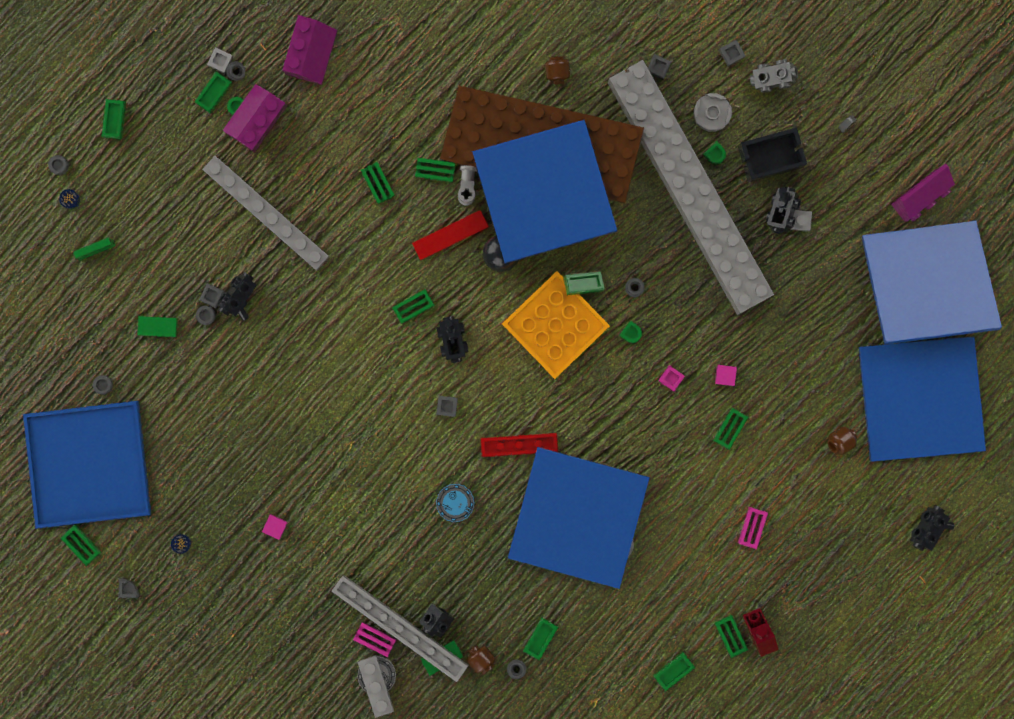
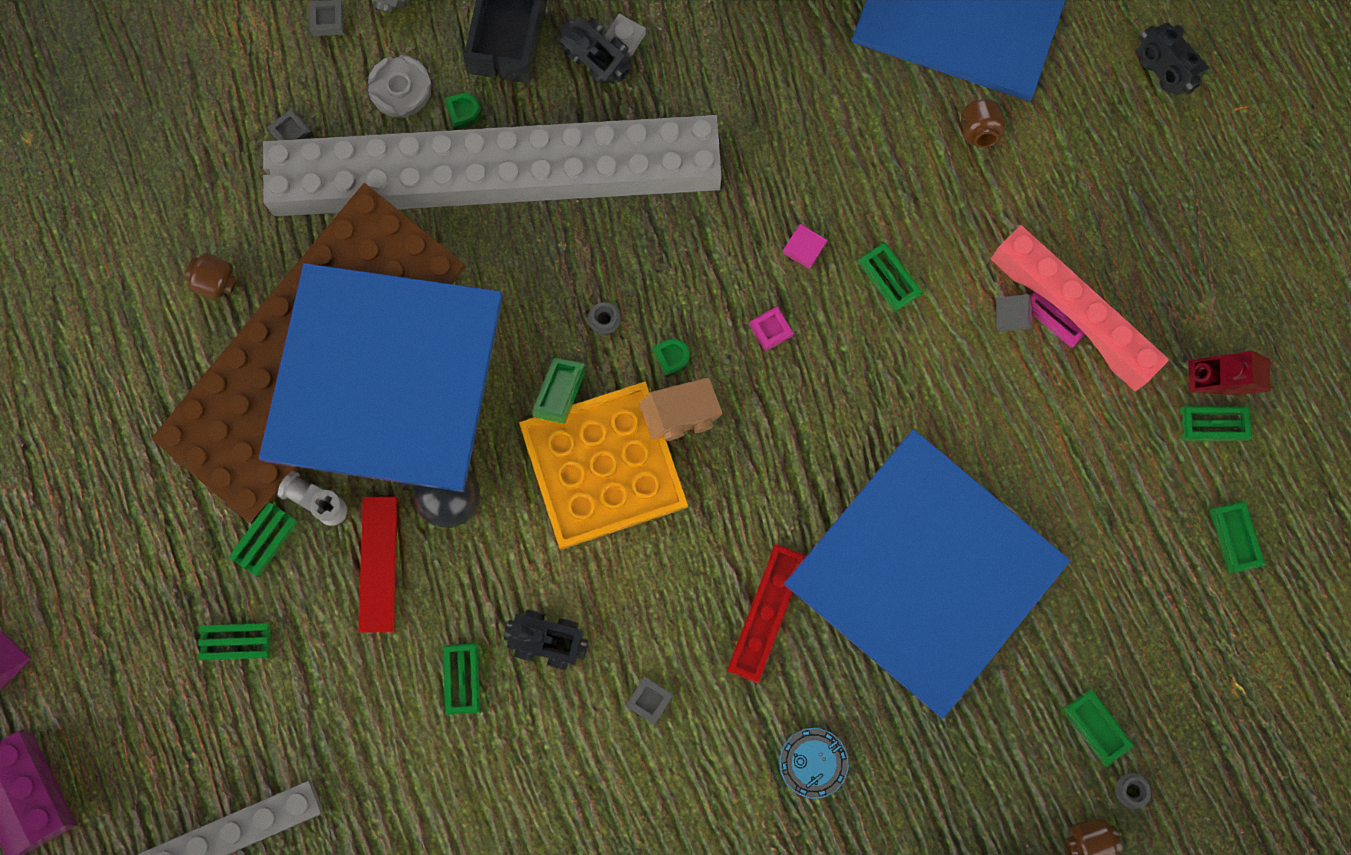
camera: 65 degrees left, 10 degrees down
none -> medium nougat brick [639,378,723,441]
none -> coral arch [991,225,1170,392]
none -> dark grey tile [996,294,1032,332]

